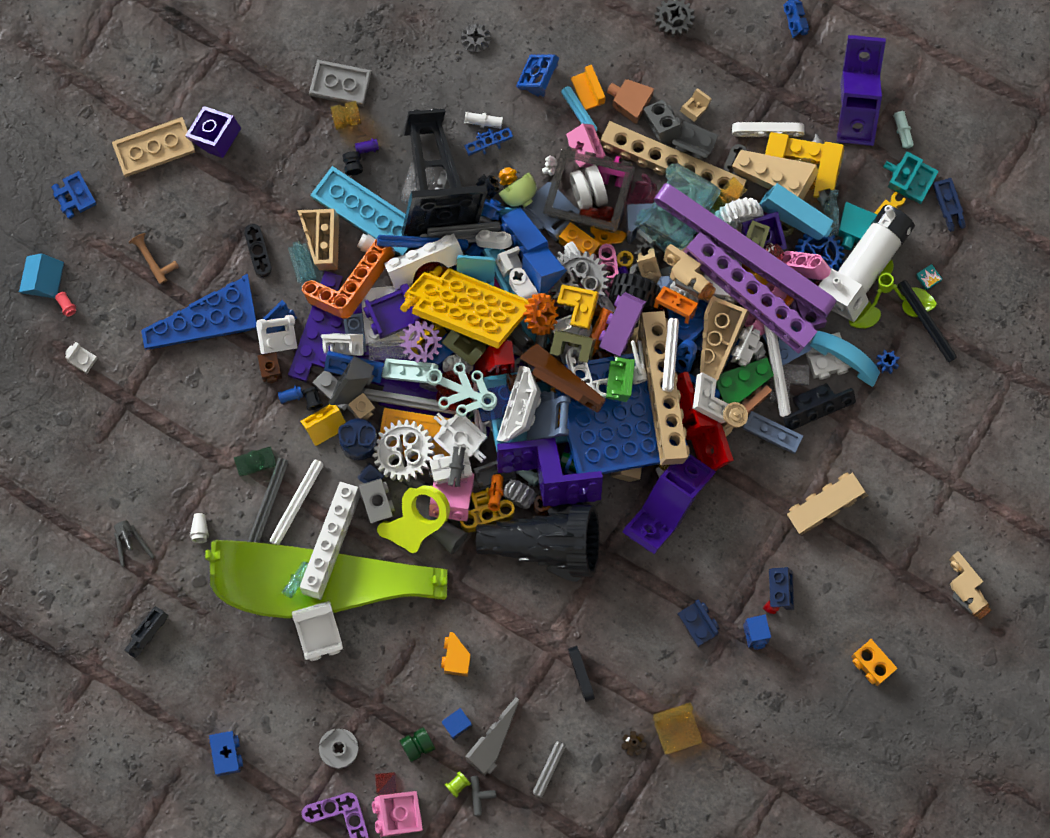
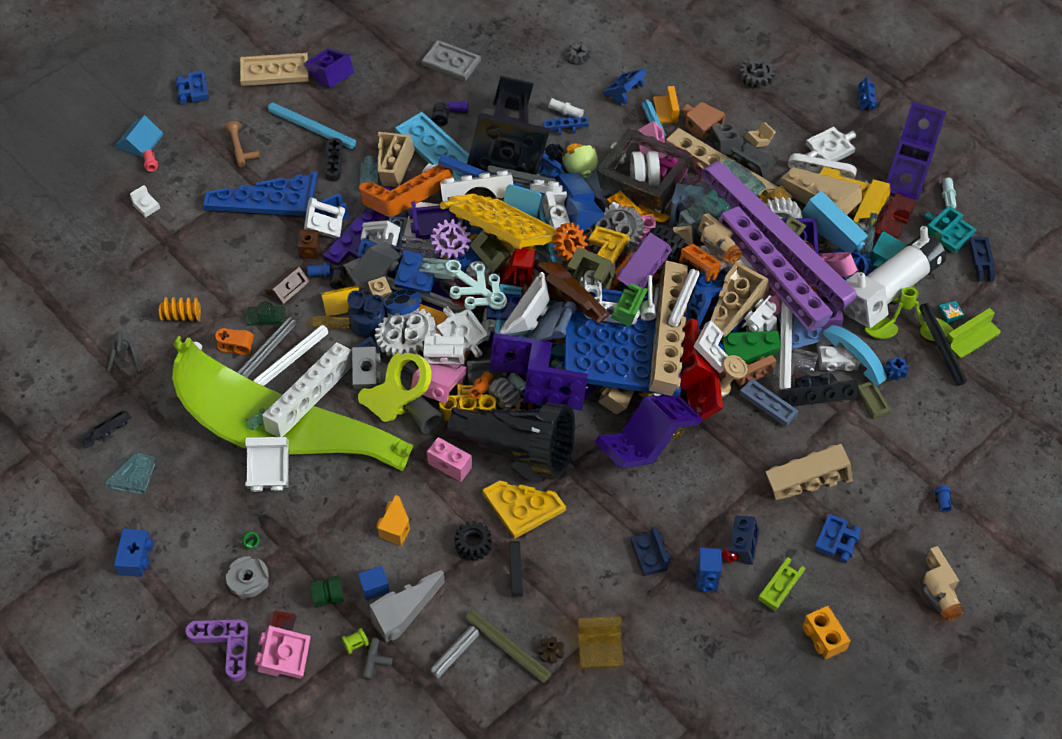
camera: 15 degrees right, 20 degrees down
clear yellow wheel [330,101,361,130] -> none
dark grey pin [448,446,466,487] -> none
none -> clear light blue wing [105,453,157,494]
none -> light orange piece [159,297,201,321]
none -> orange piece [215,328,254,355]
none -> green hinge [241,531,259,549]
none -> panel [264,267,310,304]
none -> medium azure axle [268,102,356,149]
none -> clear yellow axle [312,315,350,330]
none -> tile [384,289,422,315]
none -> blue plate [393,250,435,294]
none -> bright pink brick [427,437,472,482]
none -> black tyre [454,521,492,561]
none -> olive axle [465,610,551,683]
none -> yellow plate [482,481,566,539]
none -> lime hinge [758,557,806,611]
none -> white plate [805,127,856,162]
none -> blue plate [814,513,861,563]
none -> olive tile [858,381,891,420]
none -> clear red arch [874,193,917,241]
none -> blue pin [935,485,952,512]
none -> lime panel [947,308,1001,359]

